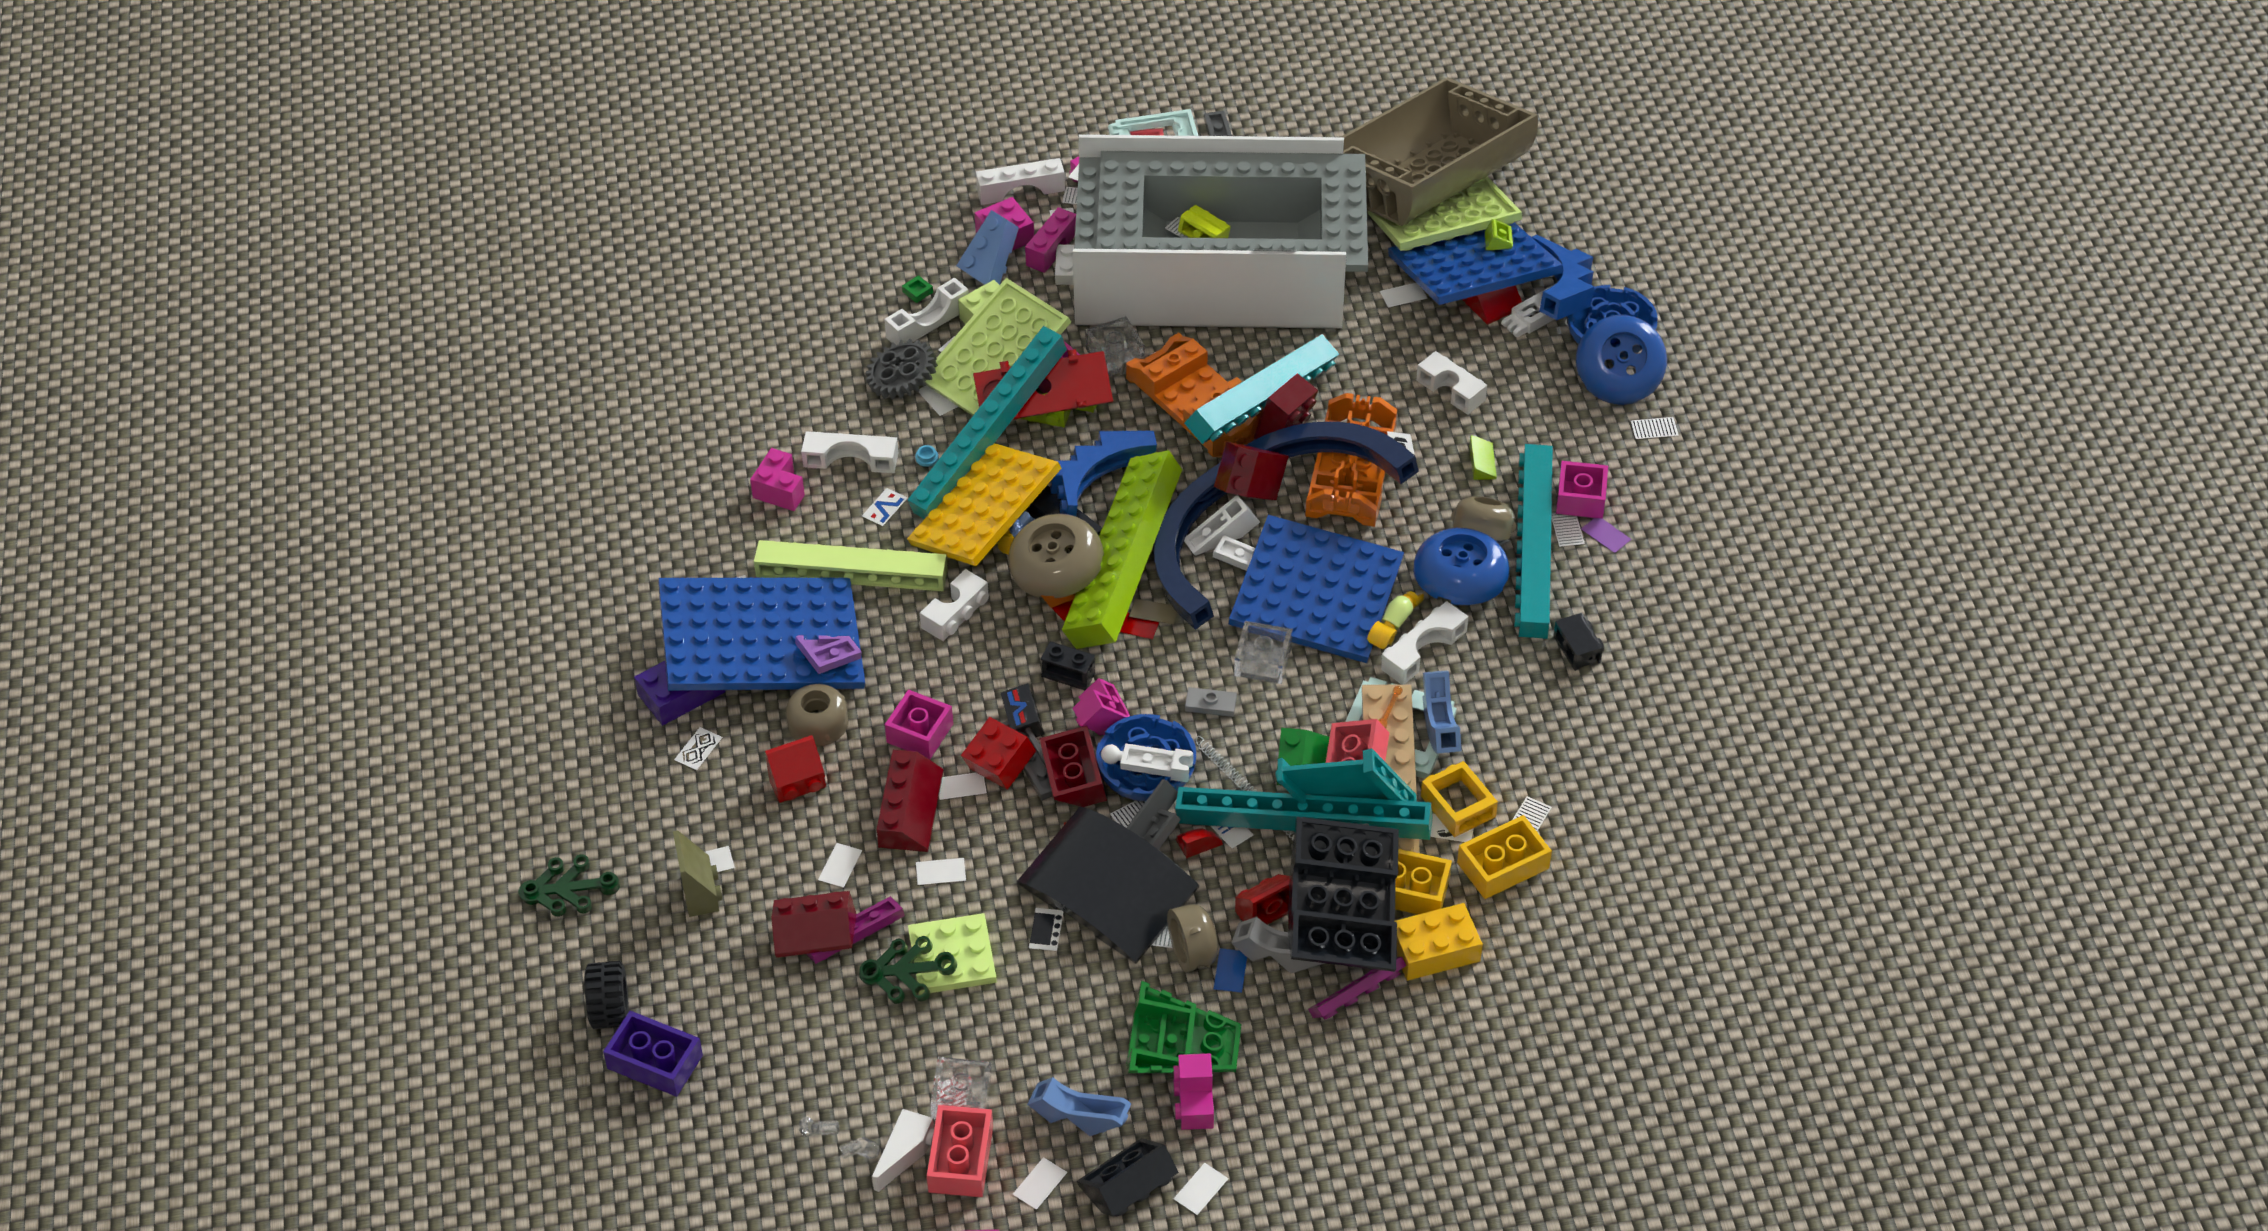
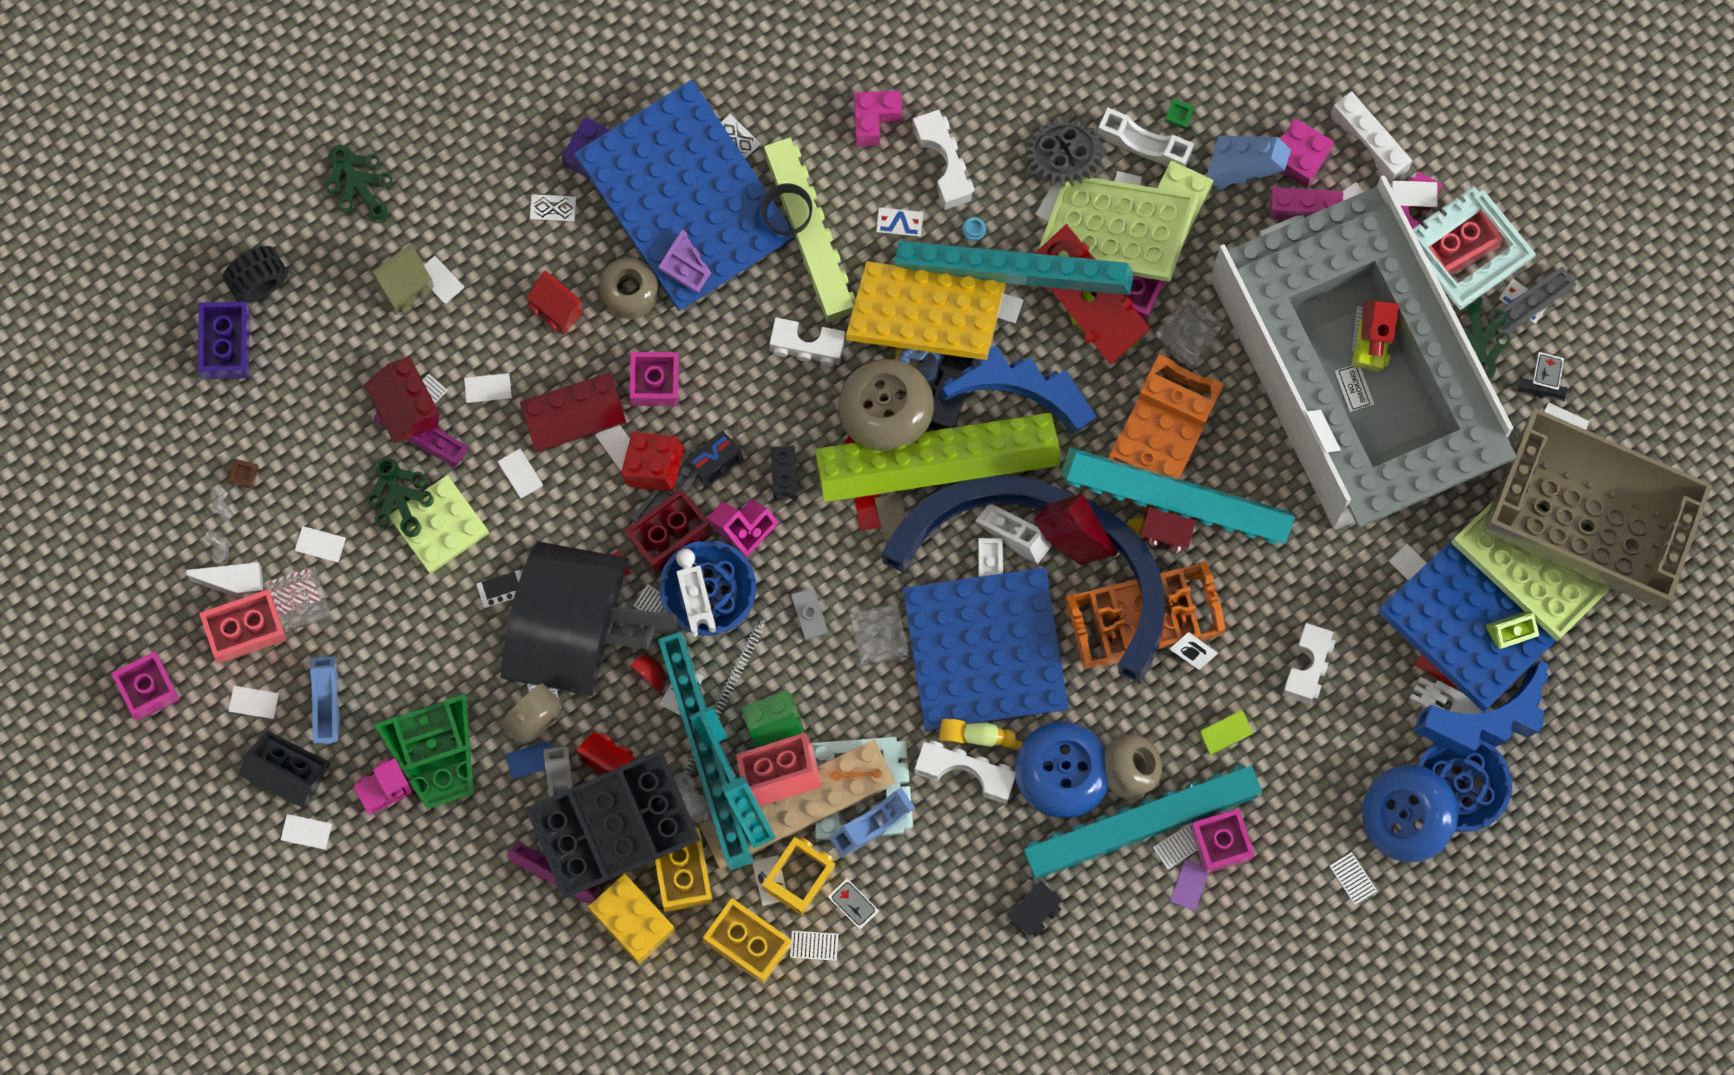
camera: 60 degrees right, 25 degrees up
none -> reddish brown plate [228,459,259,489]
none -> white sticker [295,526,346,562]
none -> black tyre [761,183,813,236]
none -> sticker [828,878,879,929]
none -> red torso [1361,301,1399,356]

